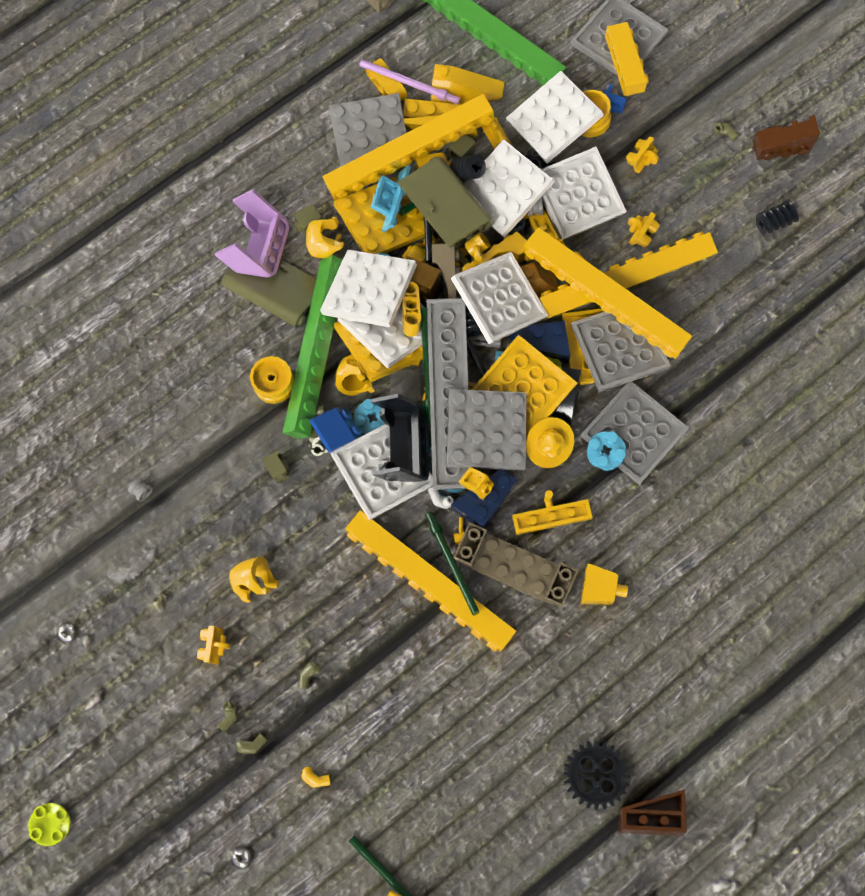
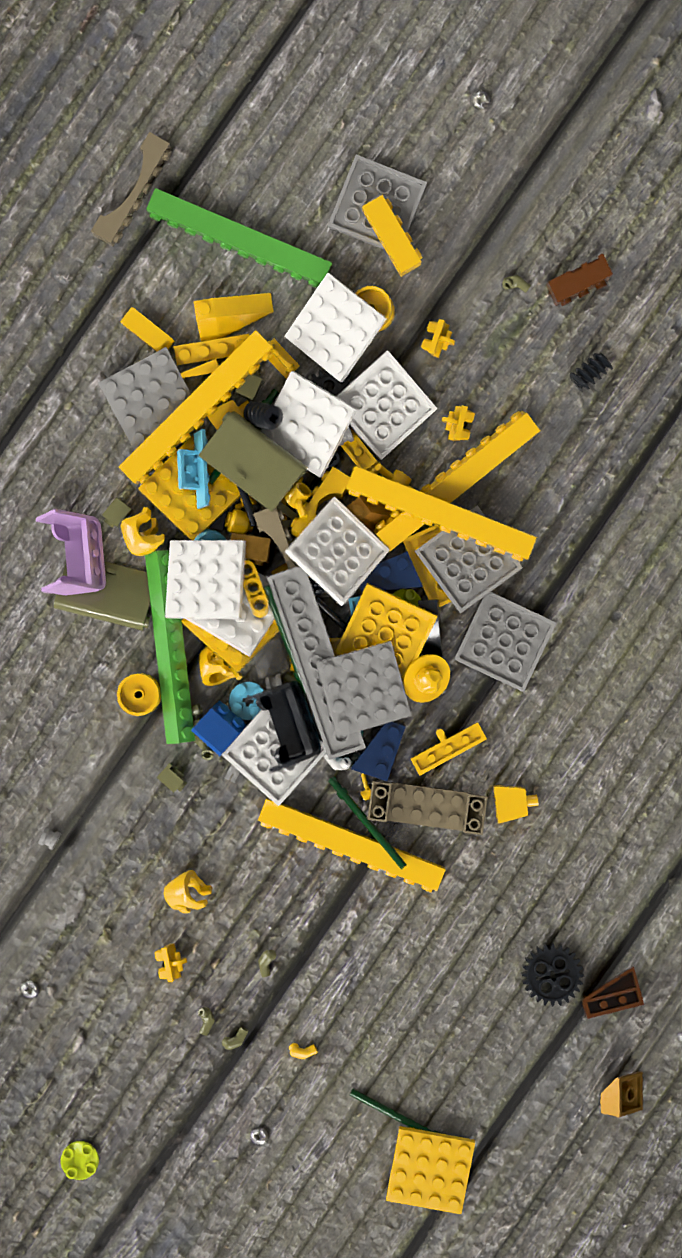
camera: 20 degrees left, 15 degrees up
lavender bar [359,59,460,105] -> none
yellow bracket [459,467,494,500] -> none
medium azure plate [586,431,626,471] -> none
blue bracket [603,84,627,114] -> none

